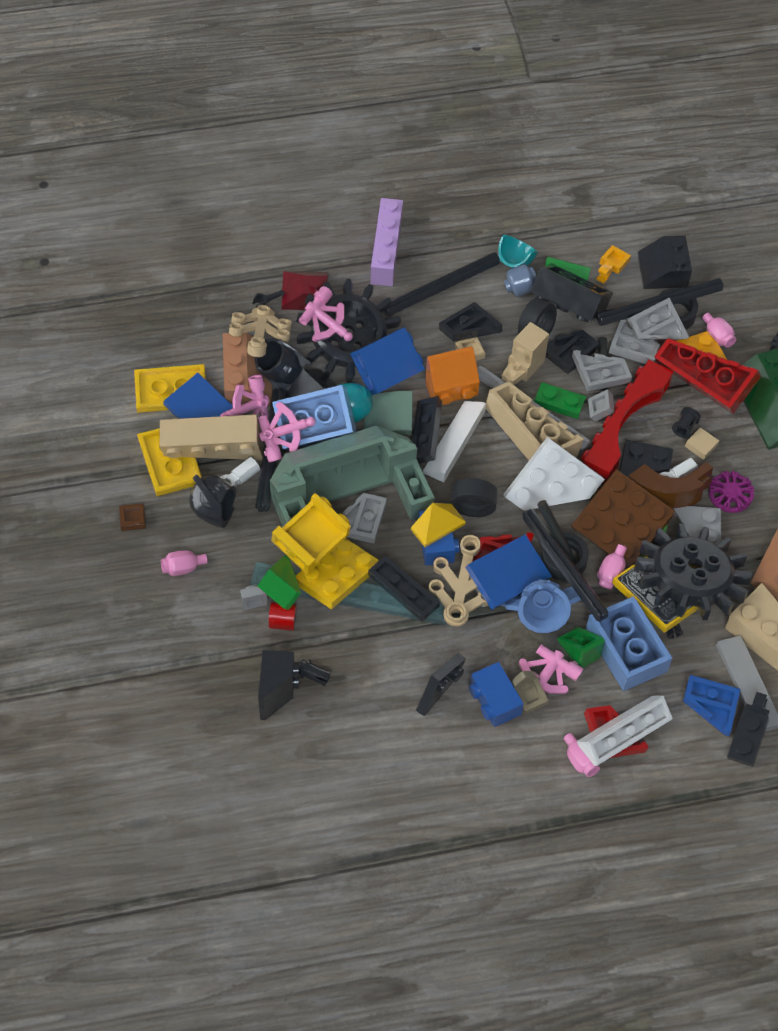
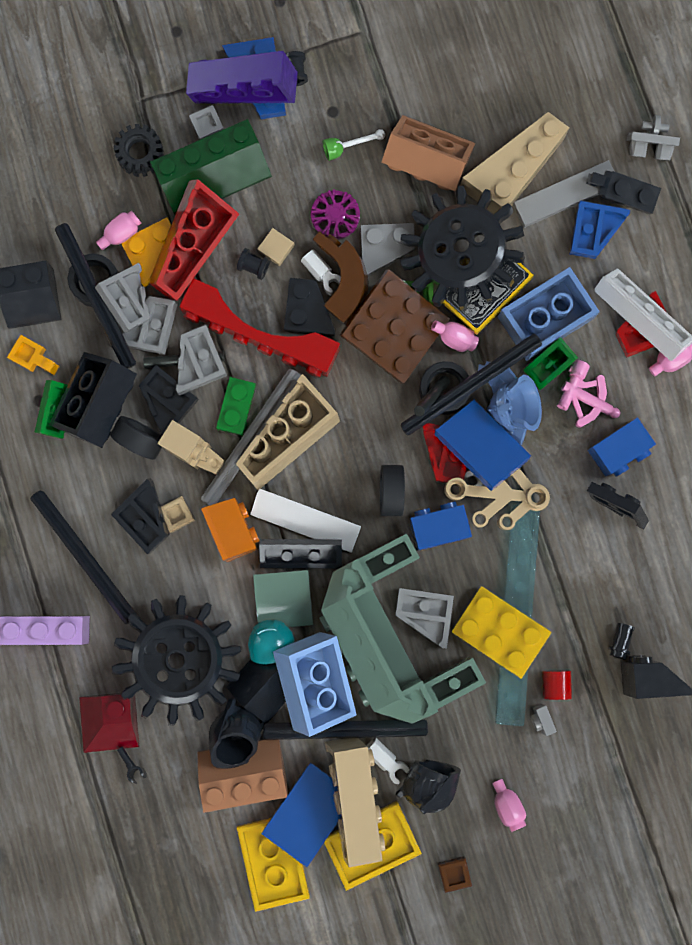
camera: 95 degrees left, 25 degrees up
bright pink piece [220,375,269,419] -> none
tan plant [229,305,292,357] -> none
green slope [257,555,301,610] -> none
bright pink piece [258,402,316,462] -> none
yellow panel [271,493,351,574] -> none
bright pink piece [299,286,353,342] -> none
blue panel [350,327,425,395] -> none
black plate [368,555,440,622] -> none
yellow slope [411,503,466,547] -> none
teal helmet [498,234,538,269] -> none
sand blue head [503,264,536,297] -> none
white plate [503,437,605,511] -> none
dark tan tile [511,671,549,714] -> none
light grey plate [588,389,615,422] -> none

